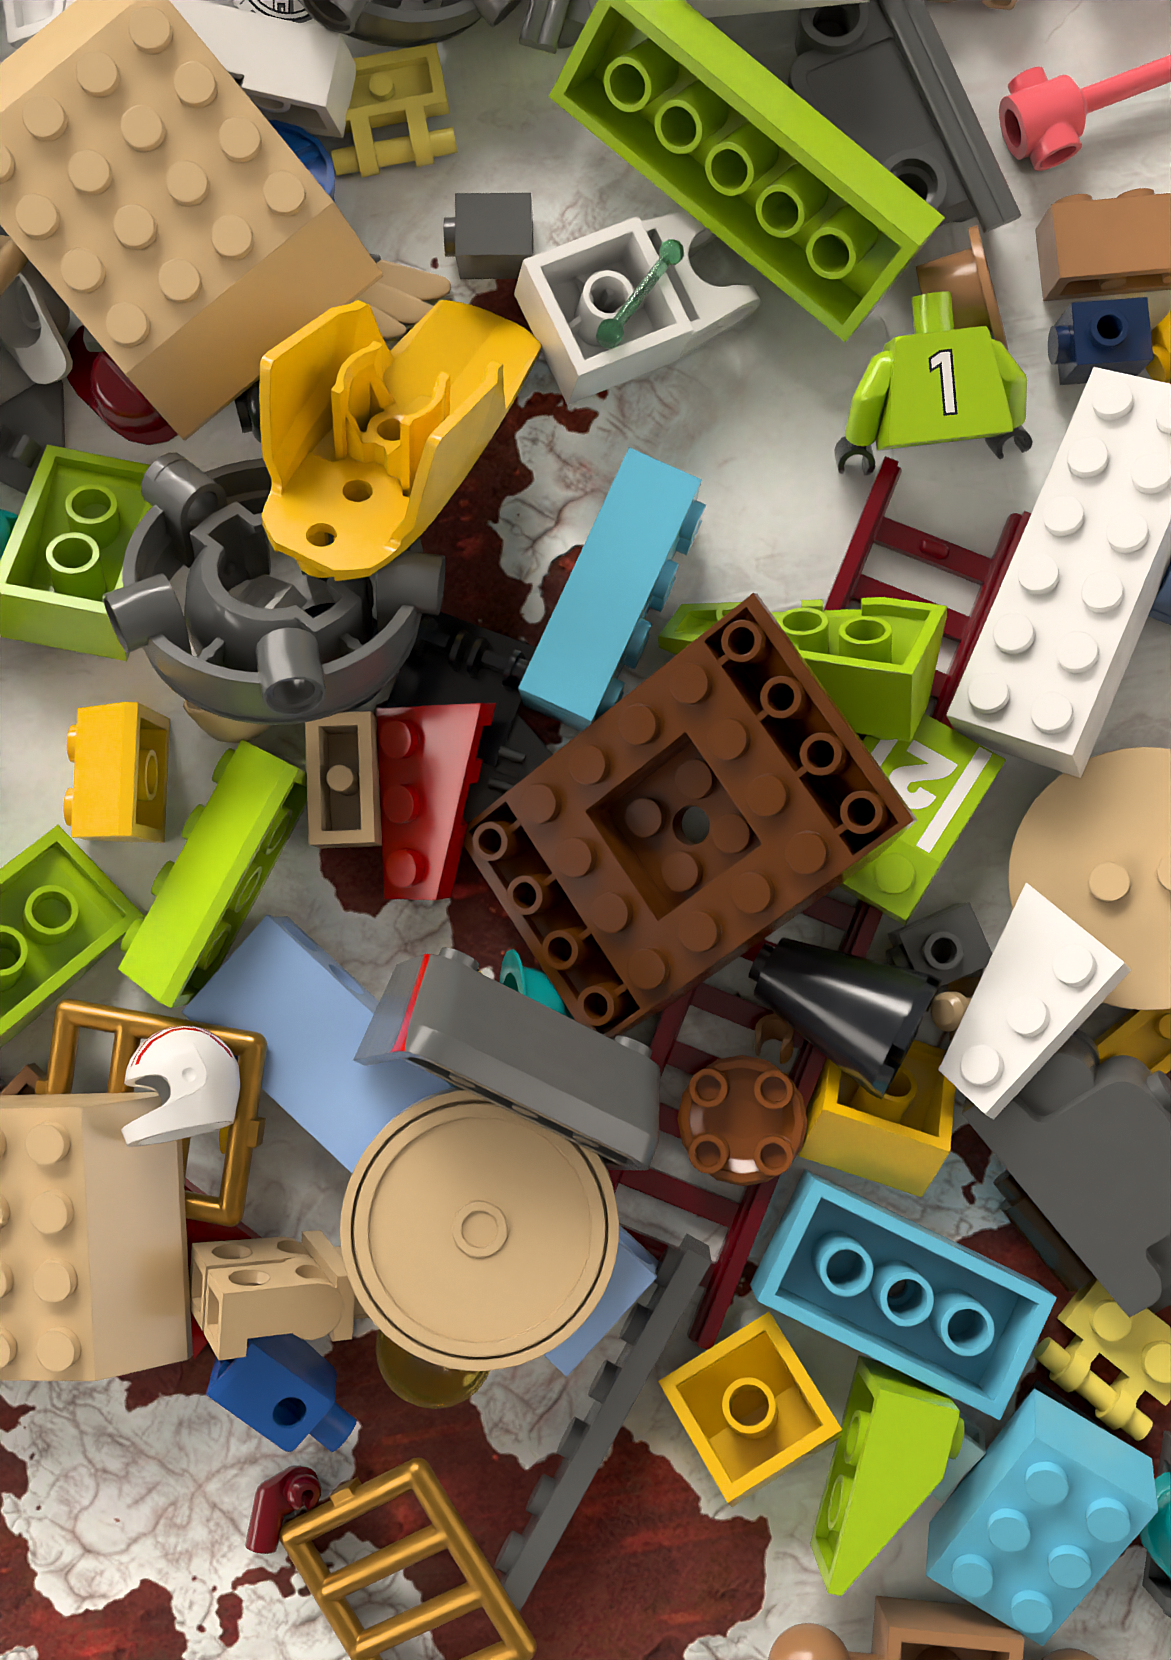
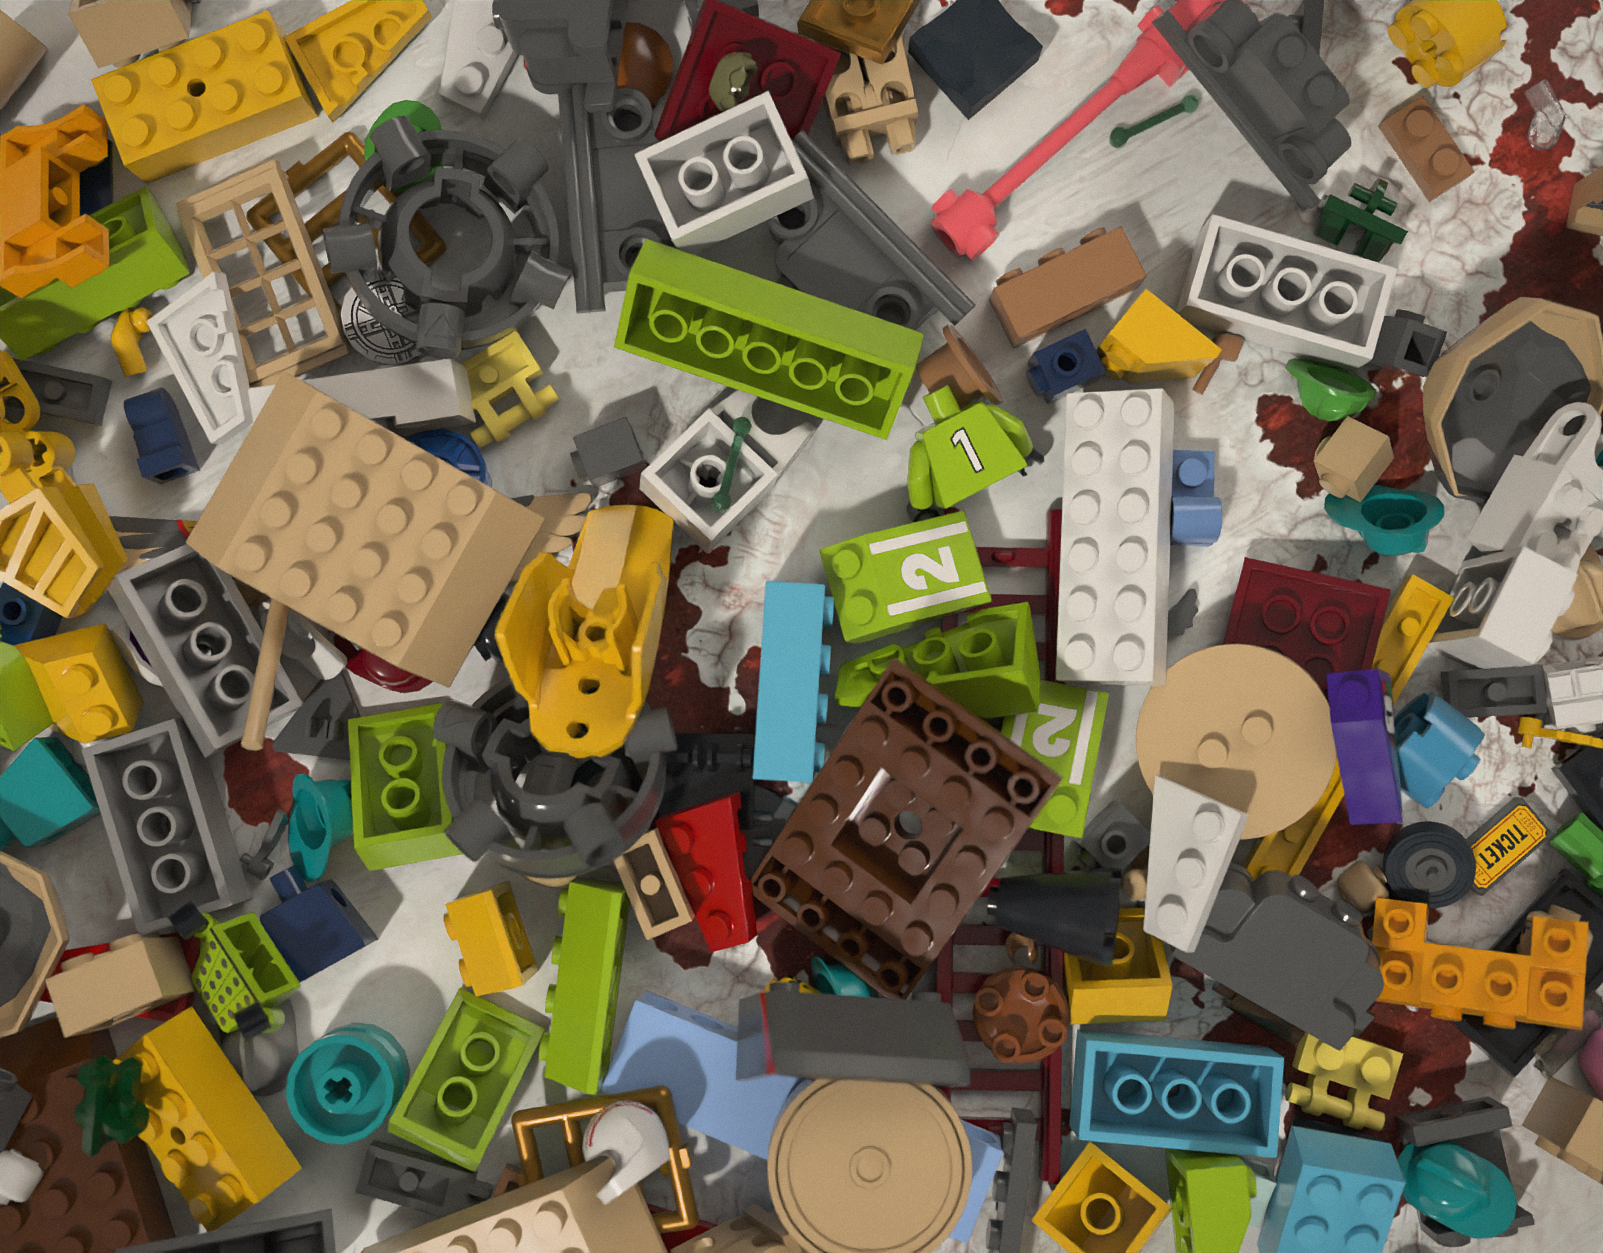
camera: 20 degrees left, 0 degrees up
none -> lime slope [819,511,993,645]
none -> dark grey piece [1167,588,1199,637]

